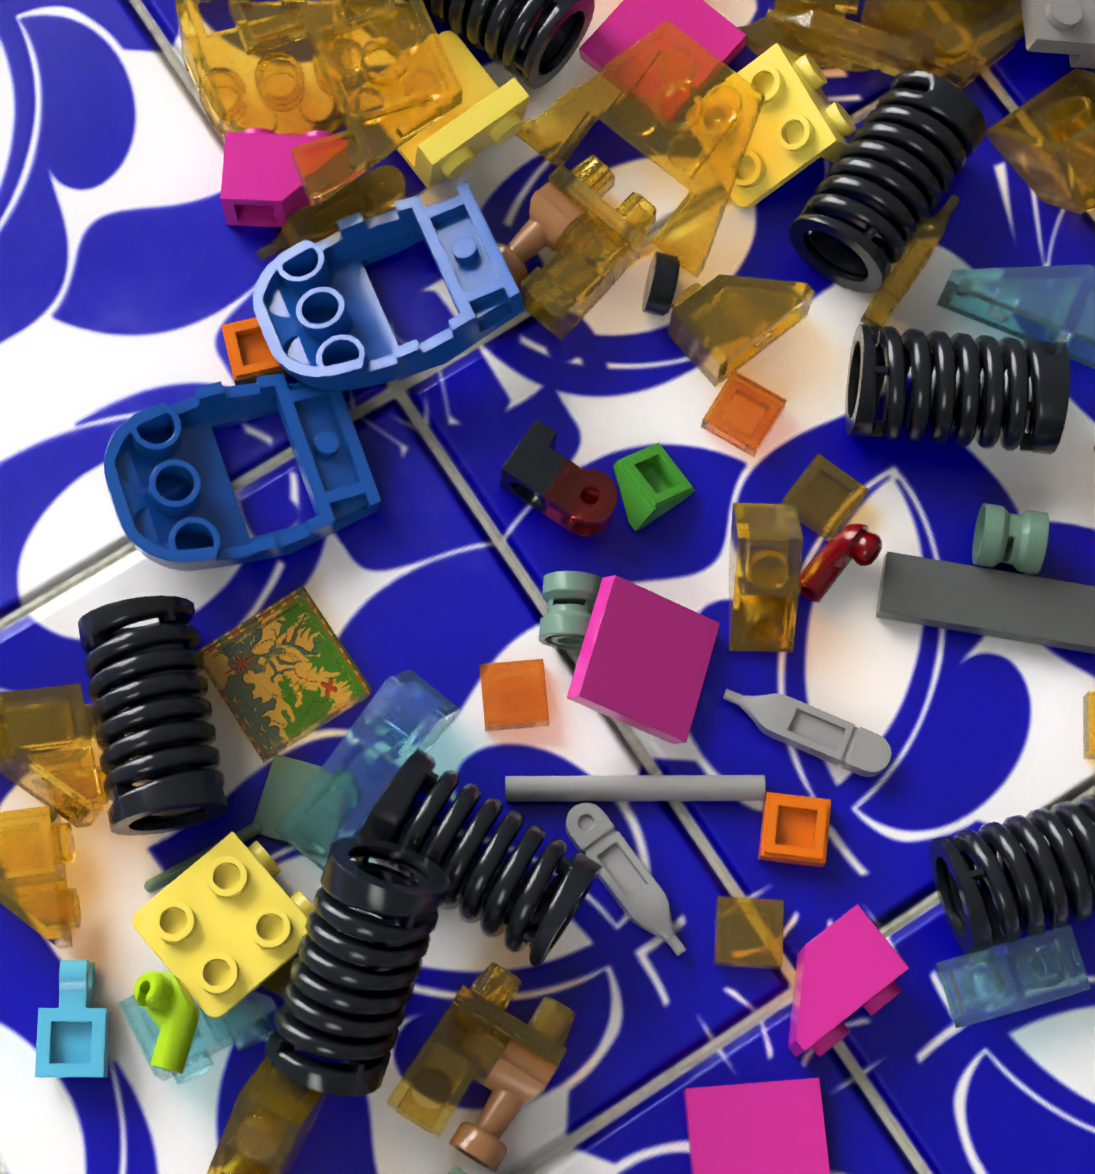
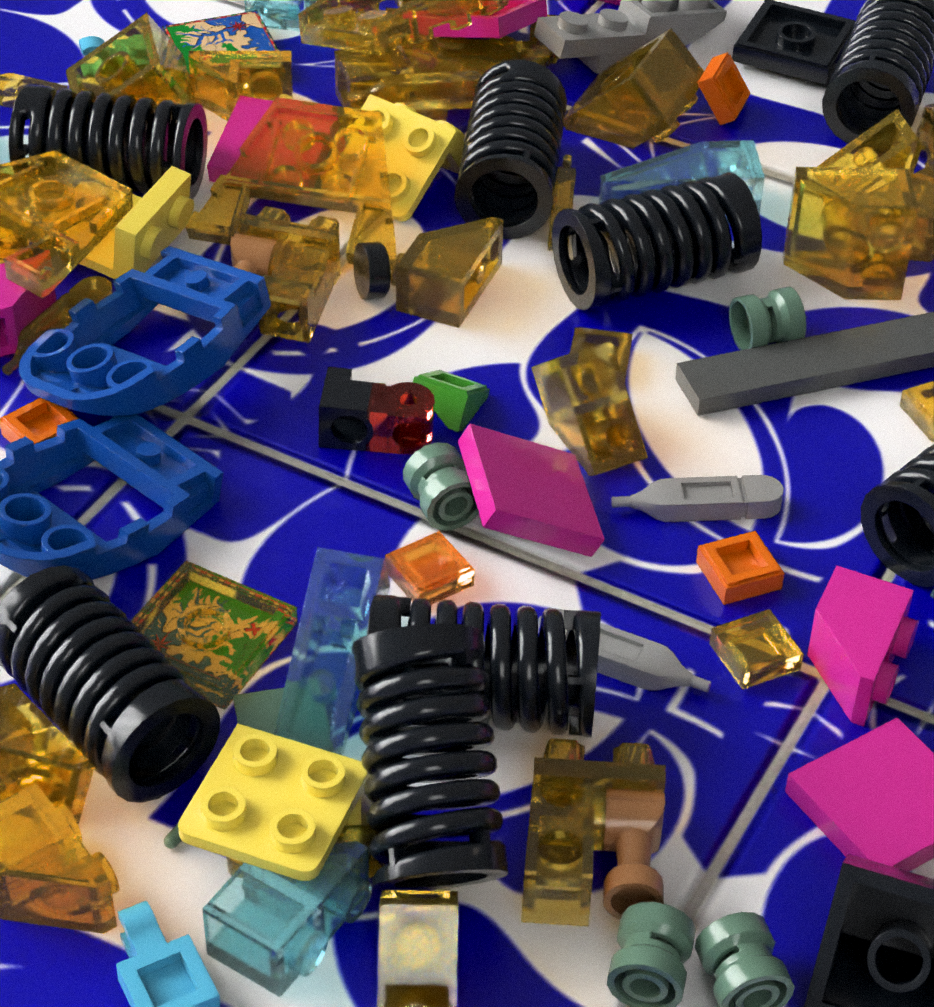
camera: 25 degrees left, 30 degrees down
lime arm [133,971,199,1074] -> none
light grey bar [505,775,766,802] -> none
clear orange tile [701,370,787,457] -> none
dark red arm [794,524,883,602] -> none

